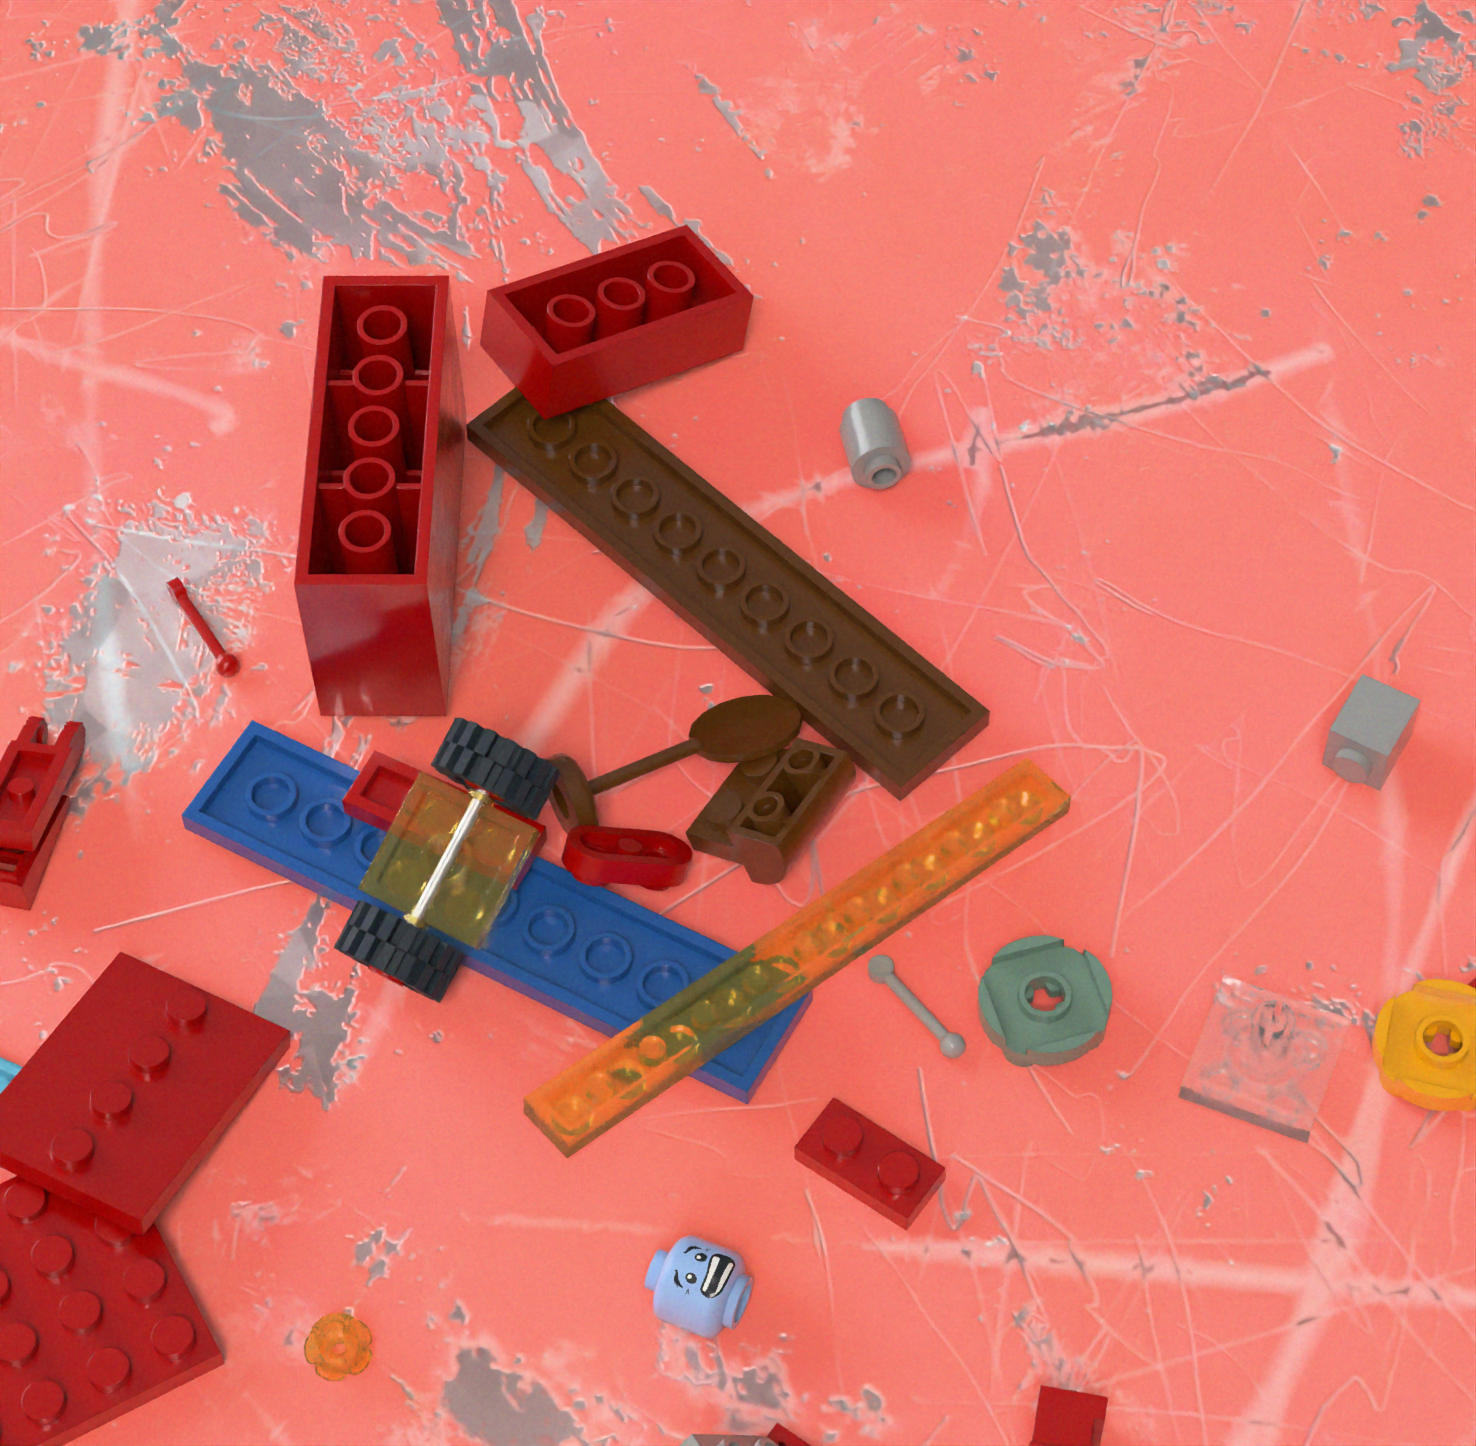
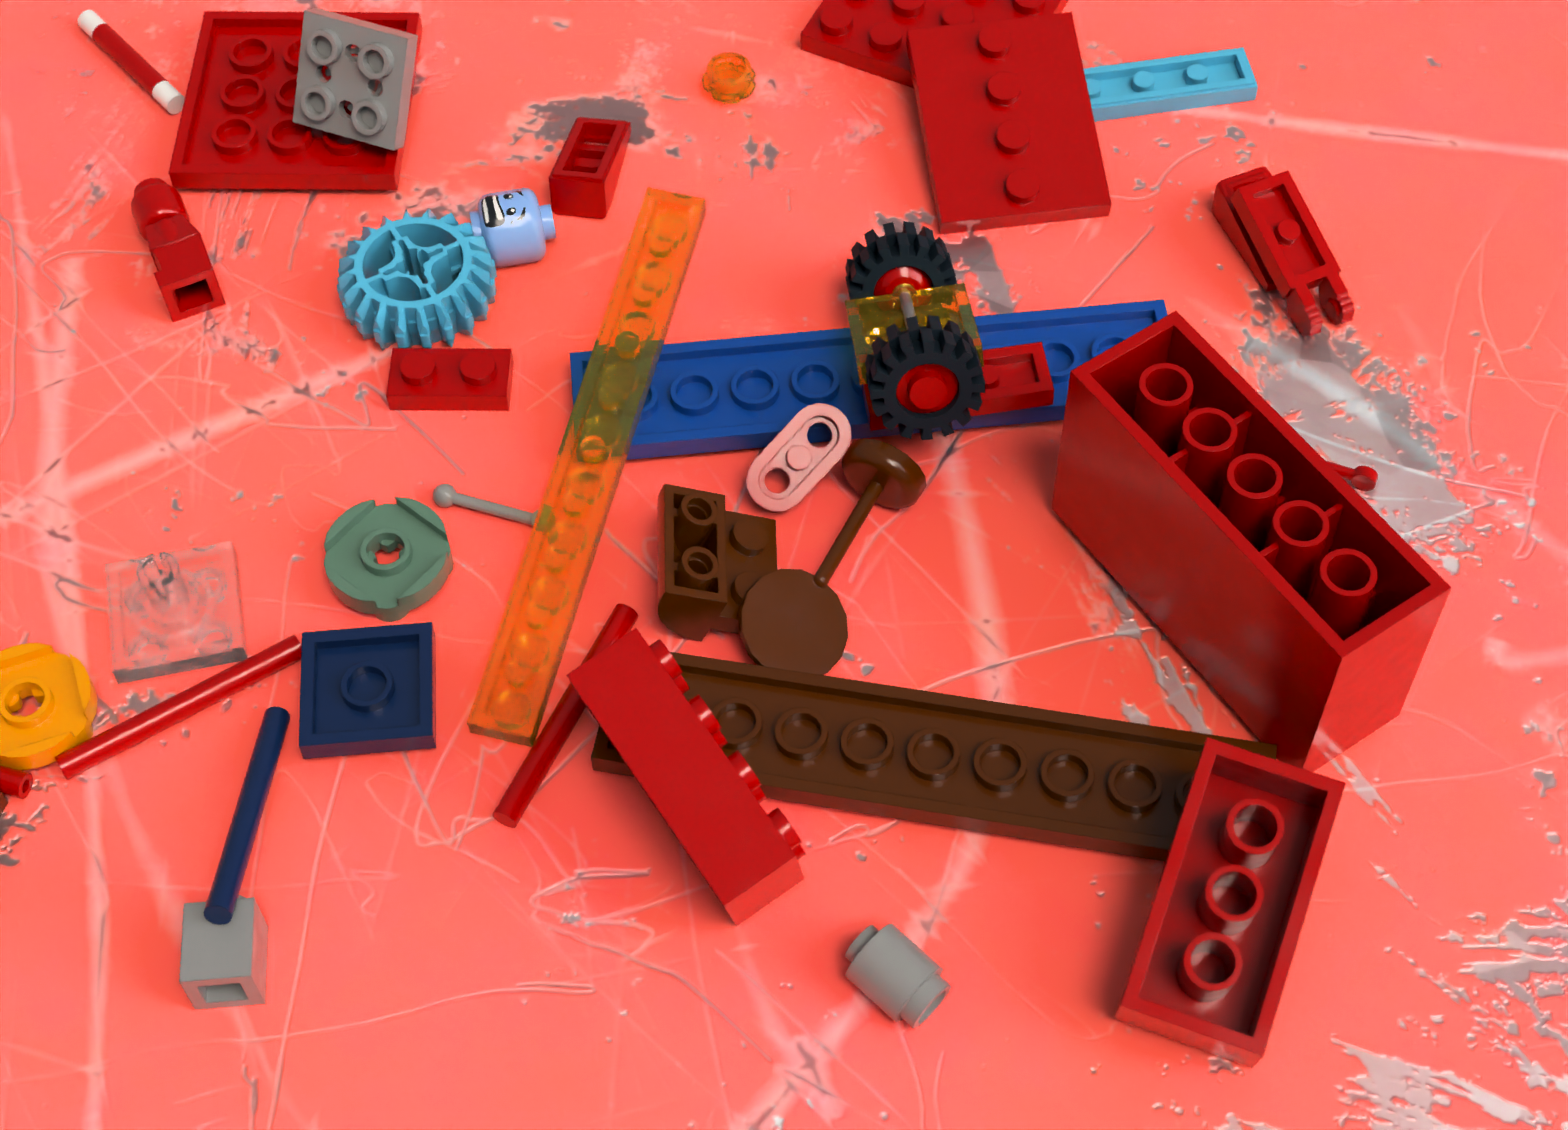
camera: 145 degrees right, 0 degrees up
none -> red bar [55,634,302,780]
none -> dark blue bar [203,707,290,925]
none -> dark blue plate [299,622,436,759]
none -> medium azure gear [337,208,497,350]
none -> red bar [493,603,638,828]
none -> red slope [549,117,631,219]
none -> red brick [566,628,806,926]

